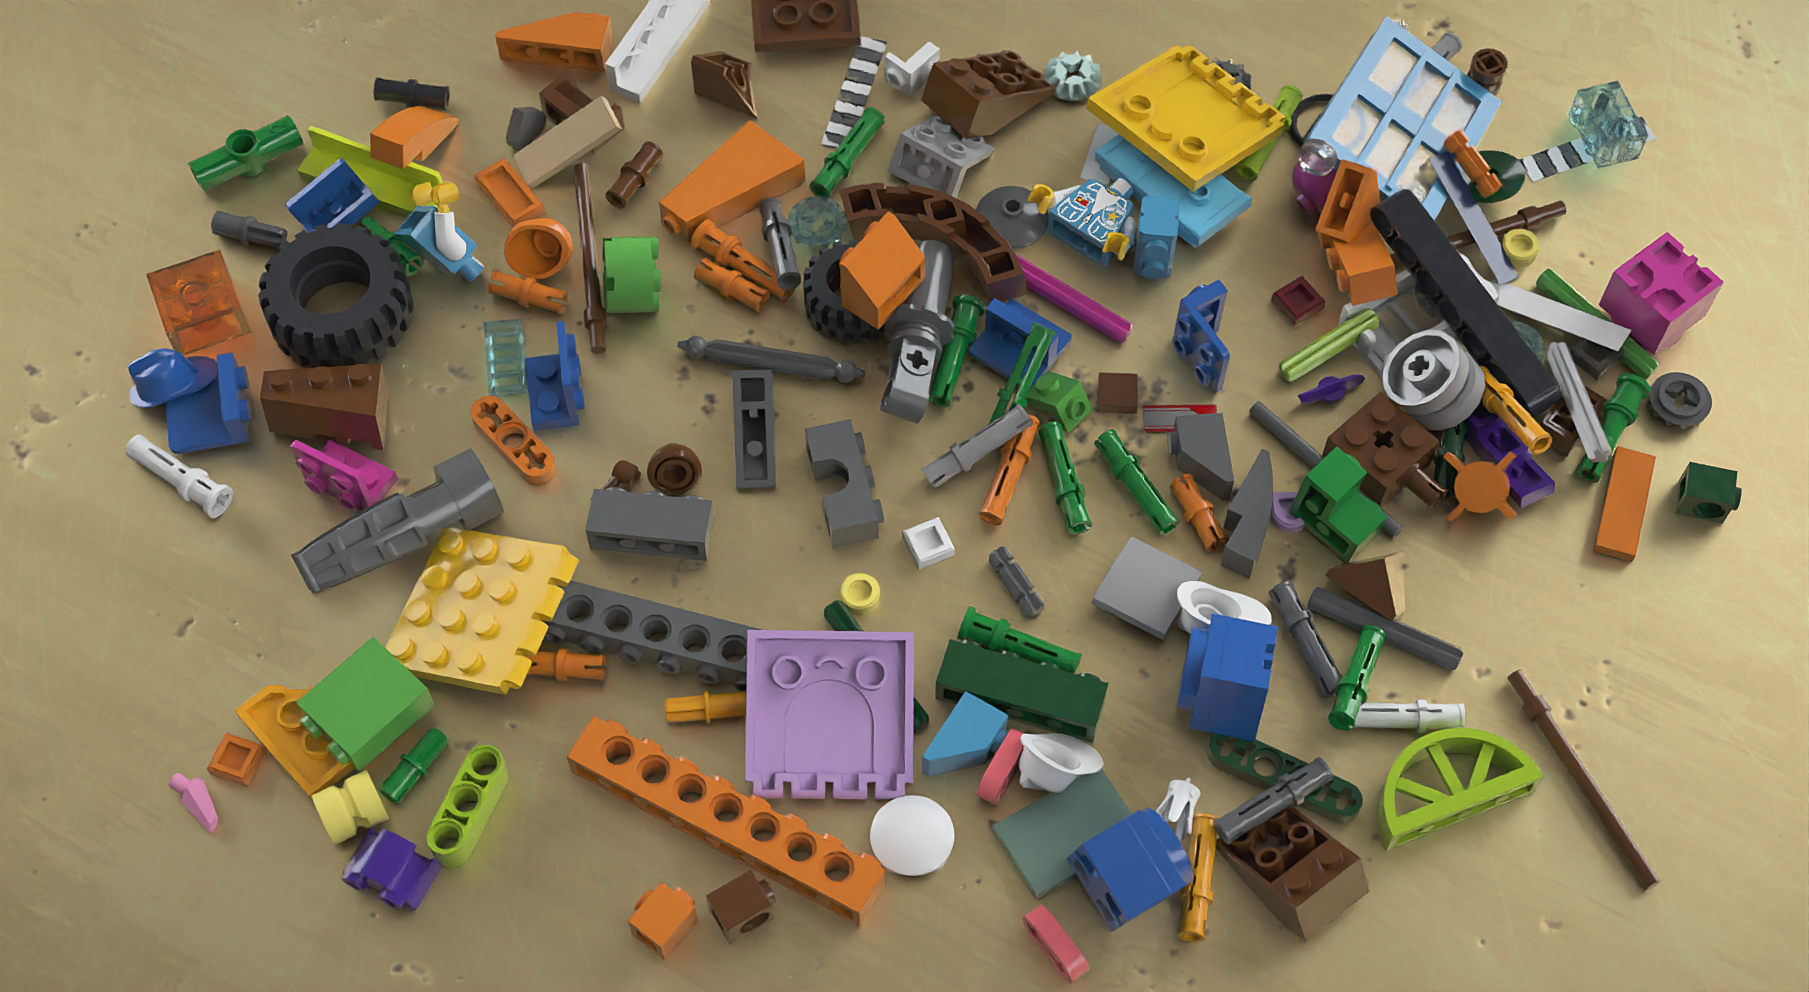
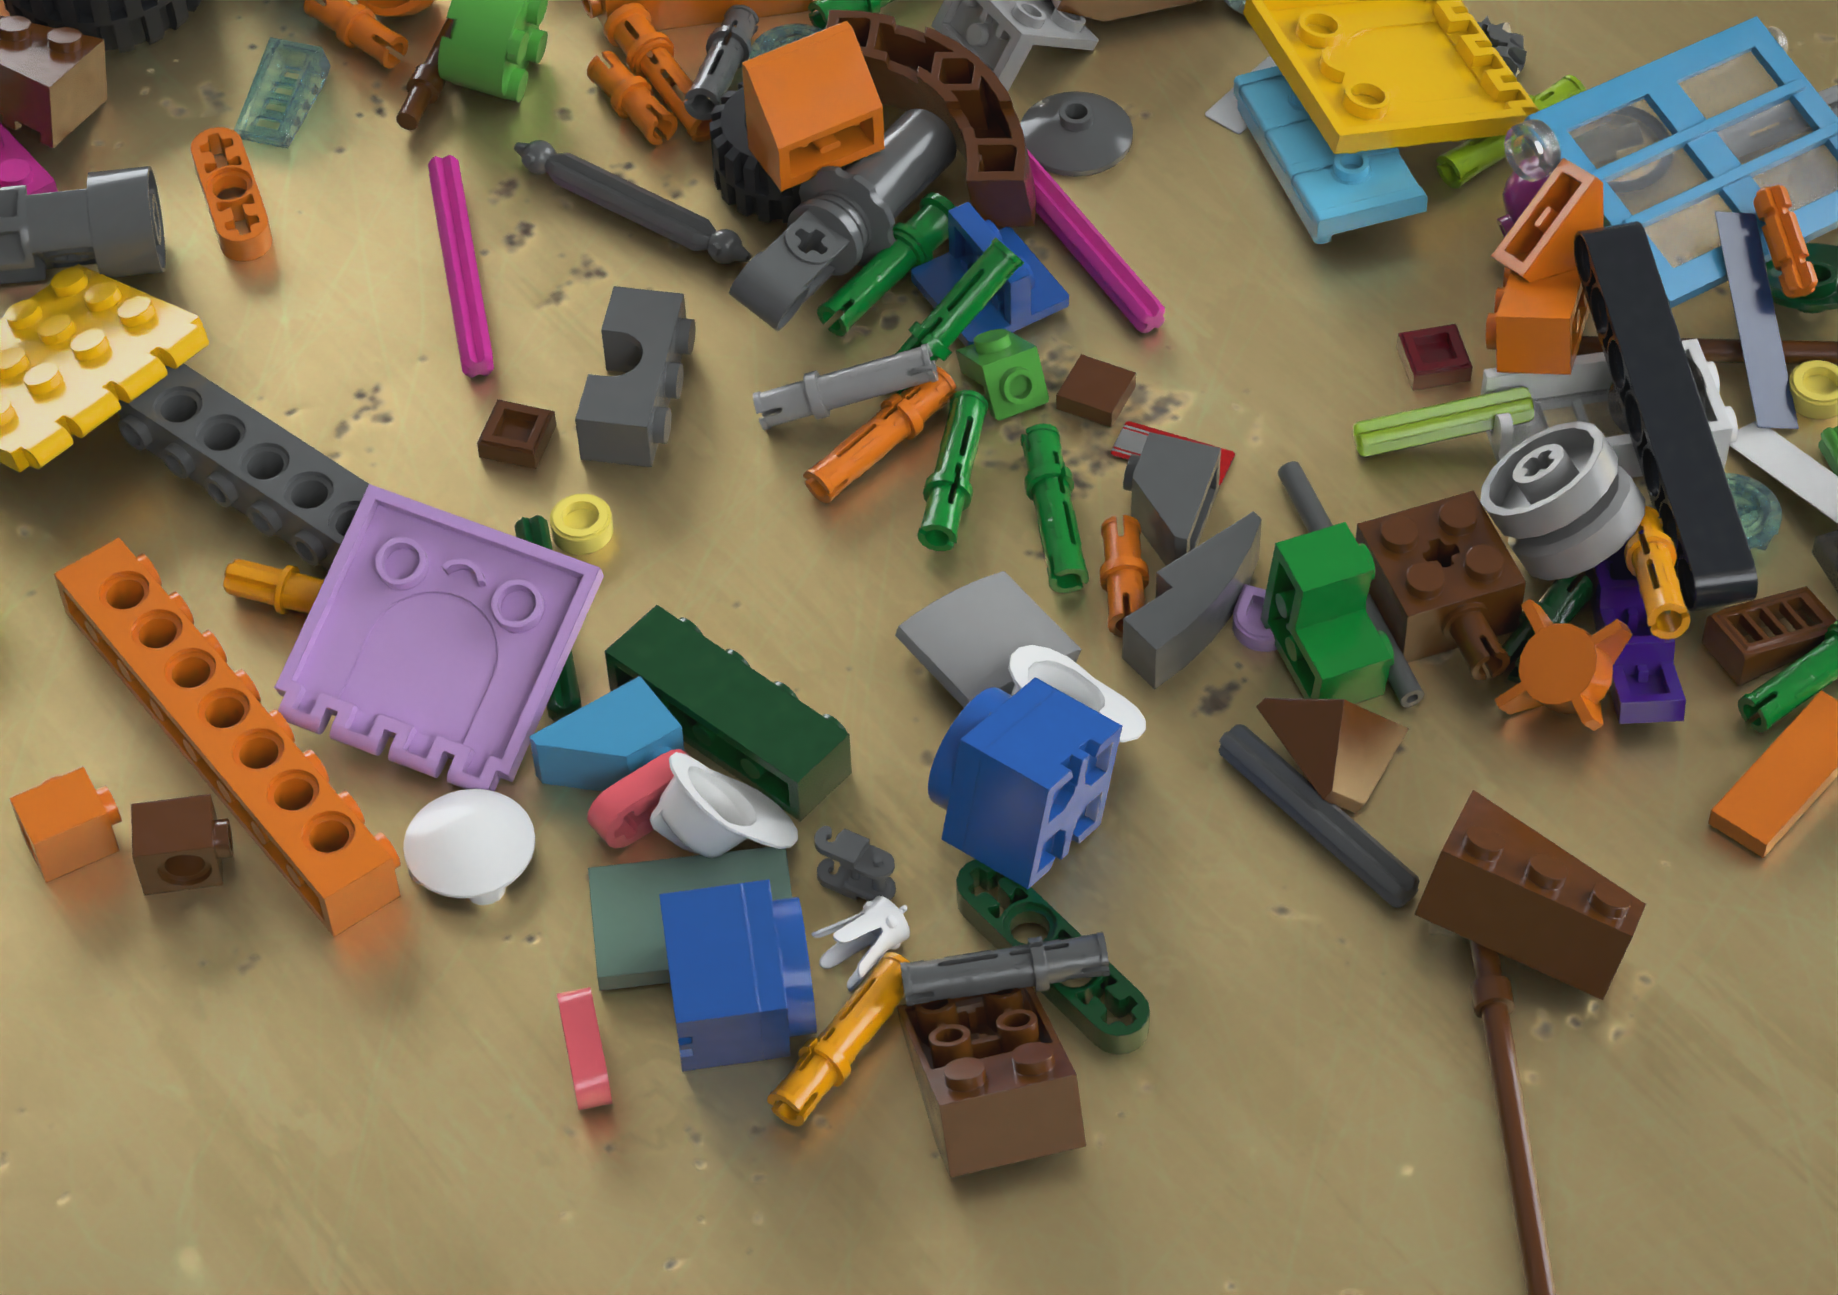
camera: 25 degrees right, 10 degrees down
orange pin [524,648,606,681] -> none
blue bracket [525,321,585,431] -> none
dark grey brick [585,487,715,561] -> none
reddish brown hand [590,460,641,500] -> none
reddish brown brick [647,443,702,495] -> none
dark grey slope [732,369,776,488] -> none
white tile [902,517,955,570] -> none
green pin [957,606,1082,674] -> none
dark grey axle [989,546,1045,618] -> none
torso [1027,178,1137,268] -> none
dark azure brick [1133,196,1180,279] -> none
blue bracket [1172,280,1230,393] -> none
dark grey pin [1268,581,1343,698] -> none
dark purple piece [1298,374,1365,404] -> none
green pin [1328,625,1386,731] -> none
white pin [1352,700,1465,733] -> none
lime window [1377,728,1544,851] -> none
light grey axle [1546,342,1612,463] -> none
none -> dark pink axle [428,155,494,378]
none -> reddish brown tile [477,400,556,469]
none -> dark grey piece [814,826,896,901]
none -> reddish brown wedge [1414,790,1646,1000]

